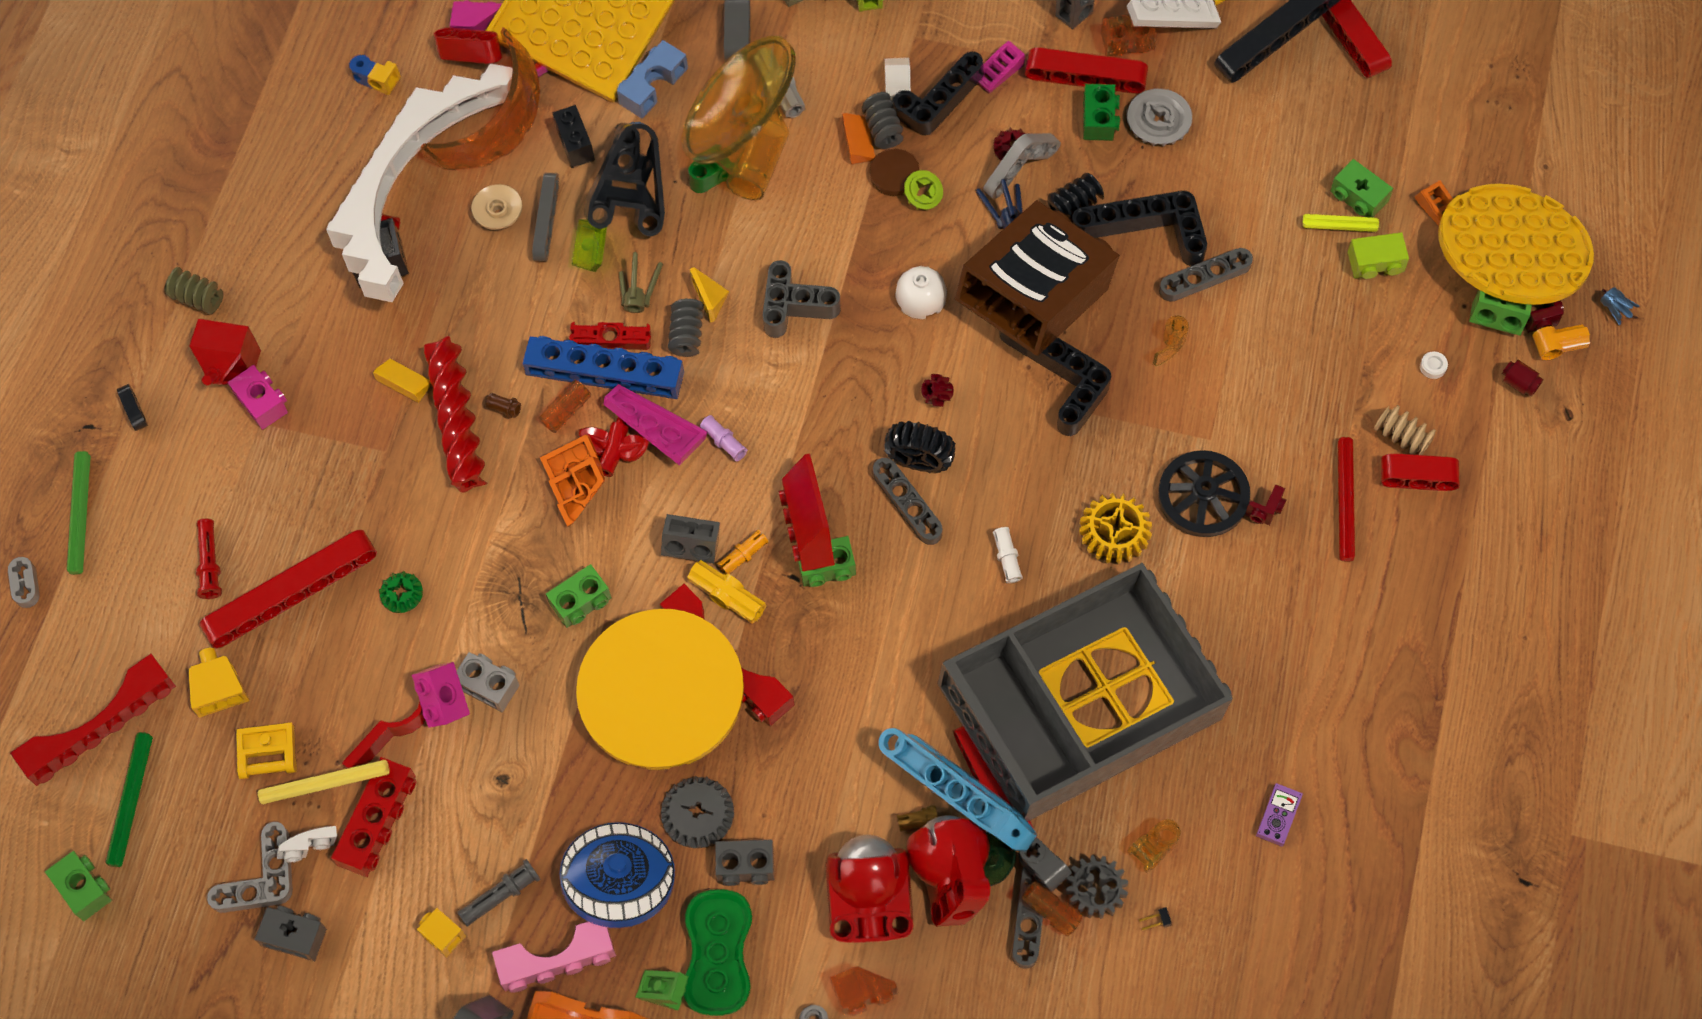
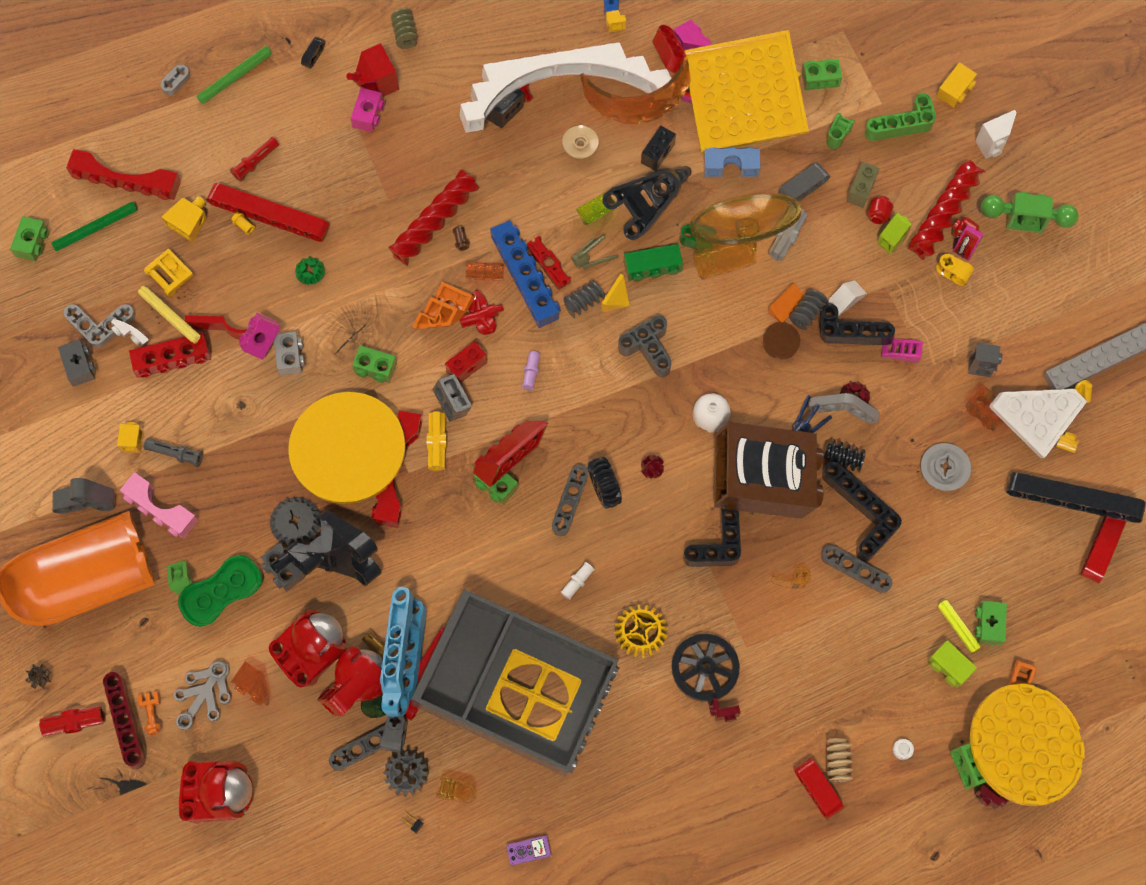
camera: 50 degrees right, 5 degrees up
yellow slope [373,359,432,403] -> none
dark grey beam [532,173,559,262] -> none
dish [560,823,675,928] -> none
dark pink wing [603,384,707,466] -> none
light orange pin [717,530,769,575] -> none
lime gear [904,170,943,211] -> none
clear orange axle [1022,881,1083,937] -> none
red beam [1025,47,1148,94] -> none
green brick [1083,84,1120,141] -> none
red axle [1338,437,1355,562] -> none
dark red brick [1502,359,1544,397] -> none
light orange piece [1532,324,1590,361] -> none
flat silver piece [1600,287,1640,325] -> none
none -> yellow pin [231,212,255,235]
none -> black connector [270,509,382,586]
none -> red brick [445,341,487,383]
none -> green brick [624,244,683,282]

